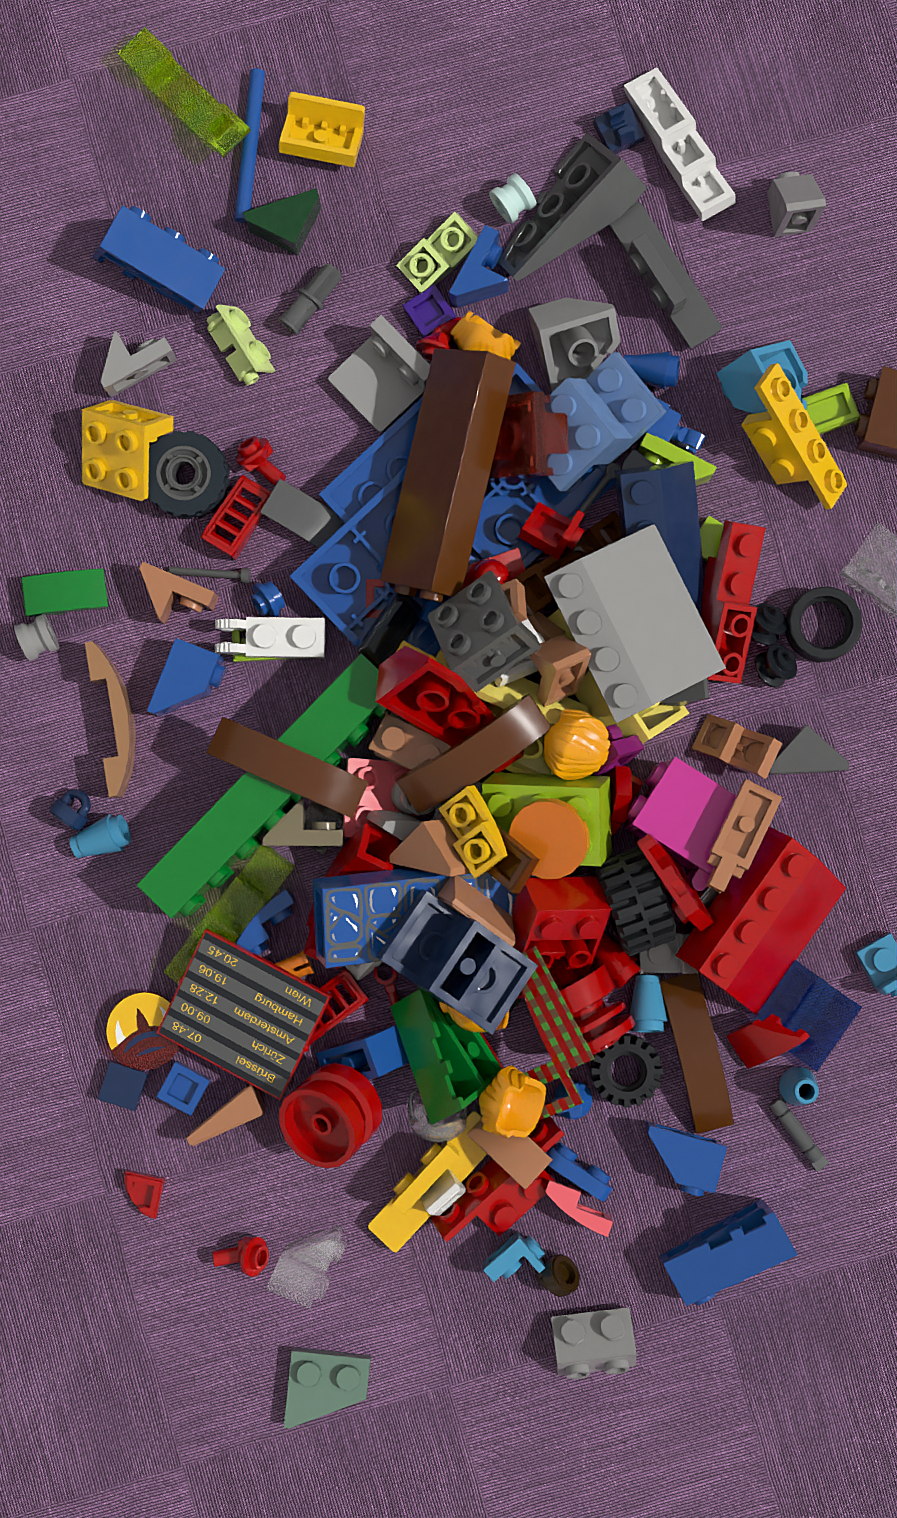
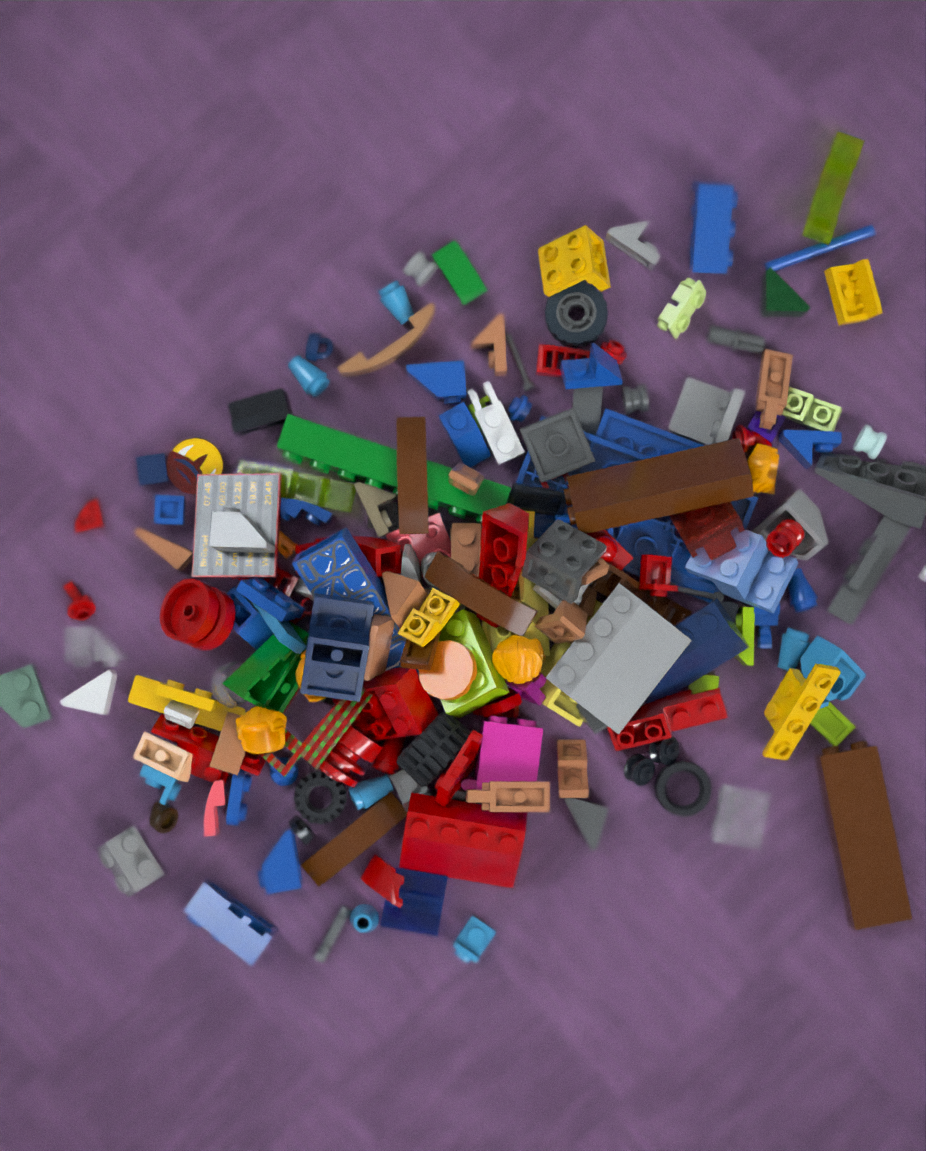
camera: 60 degrees right, 0 degrees up
none -> white slope [60,669,118,715]
none -> light nougat slope [133,731,193,782]
none -> slope [209,507,275,553]
none -> black panel [228,388,290,437]
none -> blue plate [236,577,305,622]
none -> dark azure tile [250,600,306,654]
none -> black tile [288,815,316,845]
none -> dark azure cone [378,280,414,325]
none -> blue slope [438,402,492,468]
none -> nougat slope [448,463,484,496]
none -> dark grey tile [520,407,595,483]
none -> blue slope [560,343,623,389]
none -> dark grey wheel [621,383,649,415]
none -> nougat hinge [755,349,793,430]
none -> red wheel [766,519,804,558]
none -> dark azure cone [777,627,810,671]

